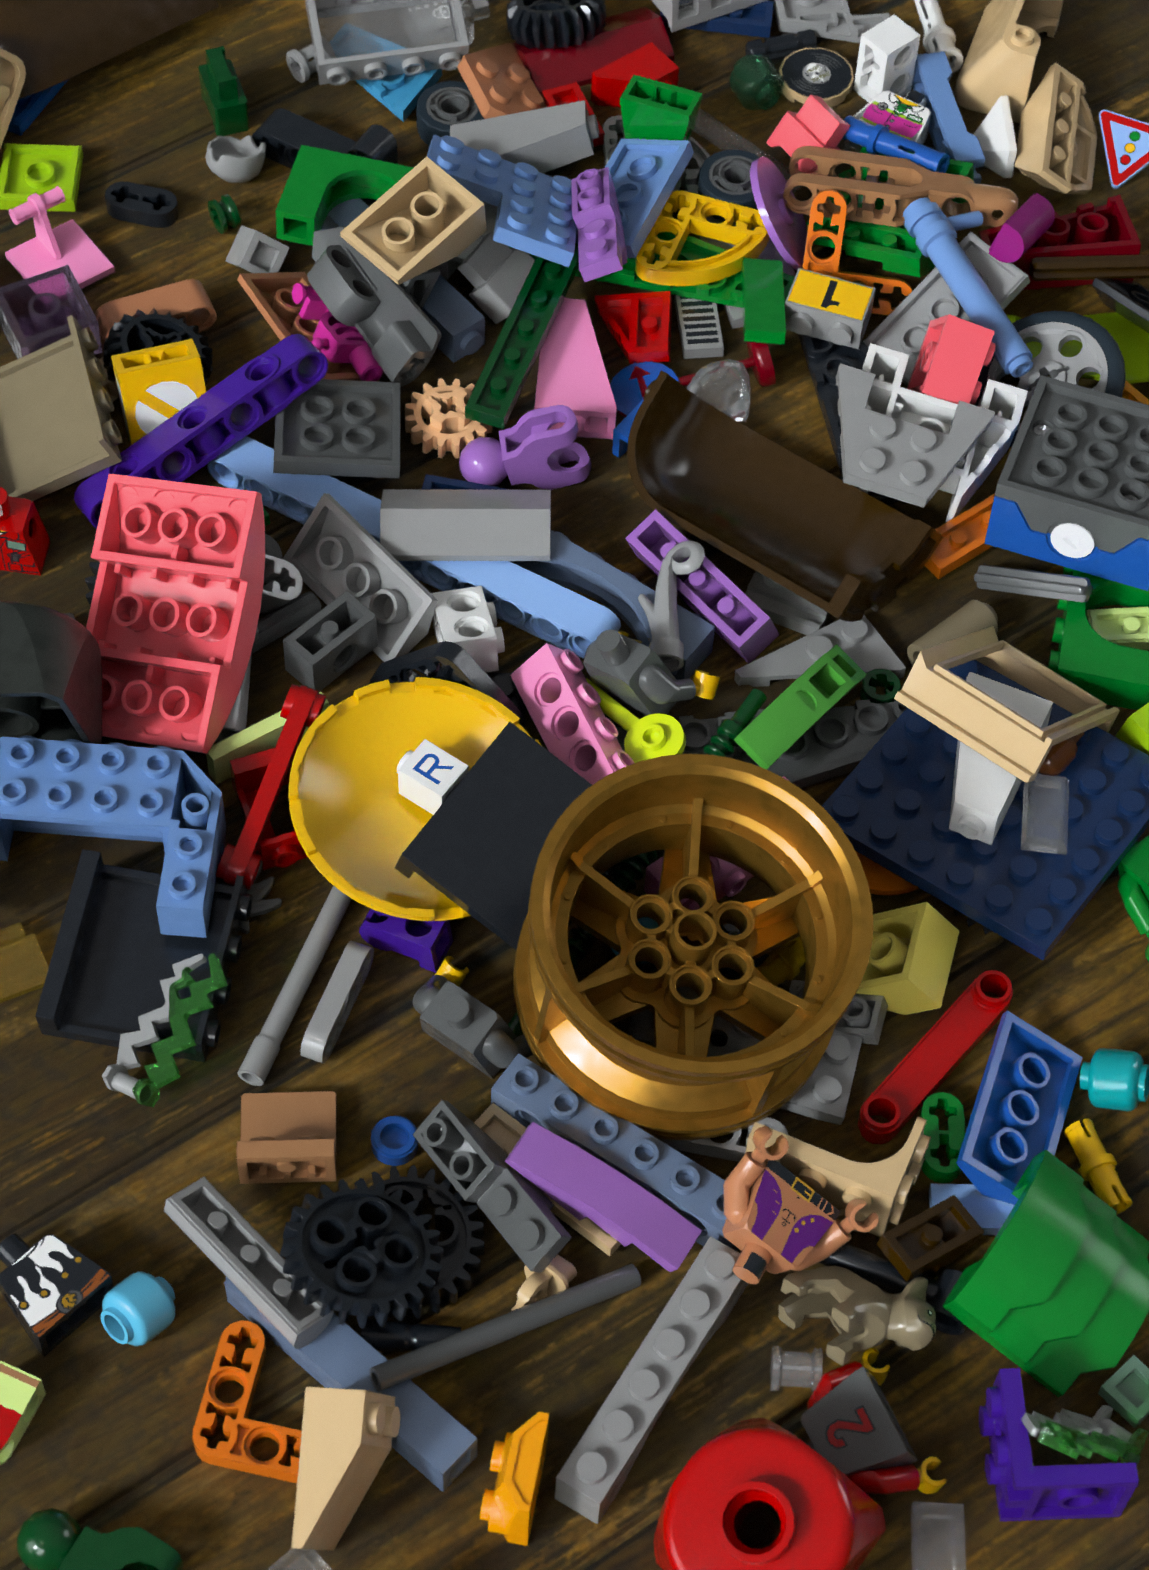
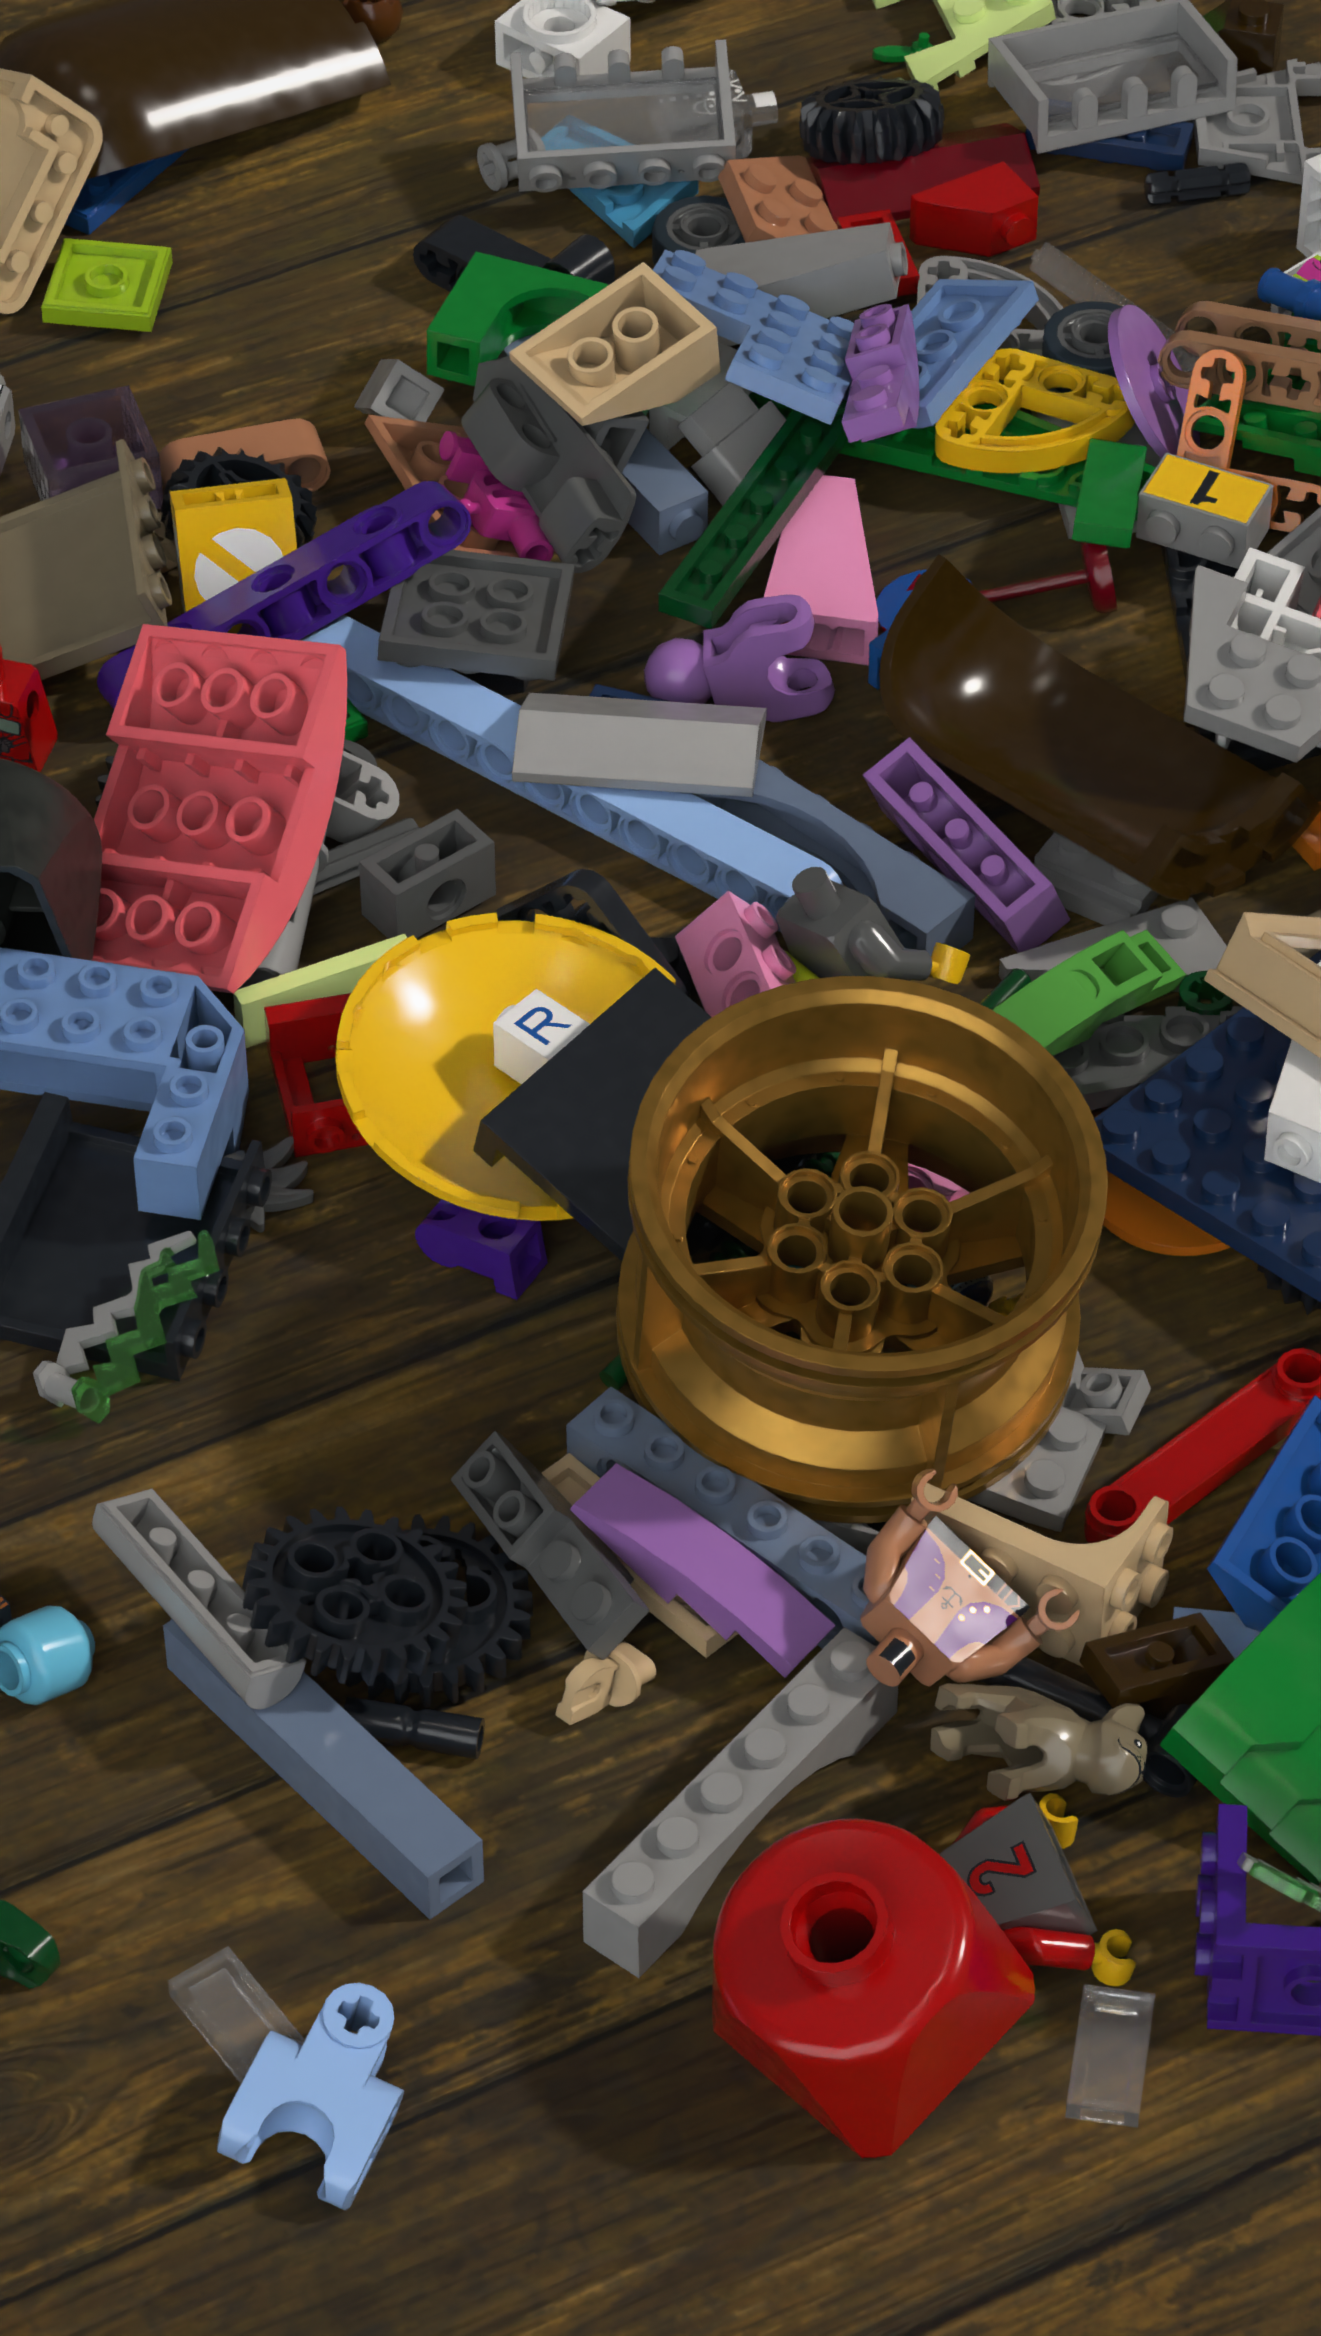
camera: 10 degrees right, 10 degrees down
bright pink plate [5,186,115,306] -> none
black beam [105,181,179,228] -> none
orange beam [192,1320,302,1483] -> none
dark green piece [198,46,250,136] -> none
light grey hair [206,135,266,183] -> none
dark green bush [208,194,241,234] -> none
red piece [216,684,326,890] -> none
light grey piece [237,885,352,1086] -> none
medium nougat bracket [237,1091,337,1184] -> none
light grey slope [283,493,438,662] -> none
tan slope [292,1387,400,1551] -> none
light grey beam [300,940,374,1064] -> none
dark grey piece [369,1264,641,1392] -> none
blue tile [371,1116,419,1166] -> none
light nougat gear [405,378,493,459] -> none
dark grey torso [413,956,534,1079] -> none
white brick [431,586,505,672] -> none
light orange slope [480,1412,549,1546] -> none
red wing [595,291,672,364] -> none
green torso [620,75,703,140] -> none
light grey plant [638,541,705,672] -> none
light grey tile [674,295,724,359] -> none
clear piece [687,359,751,422] -> none
clear green head [729,55,785,110] -> none
coral piece [766,95,850,174] -> none
clear bush [770,1345,823,1393] -> none
black tile [779,48,854,108] -> none
light yellow slope [856,902,959,1015] -> none
green beam [920,1092,965,1183] -> none

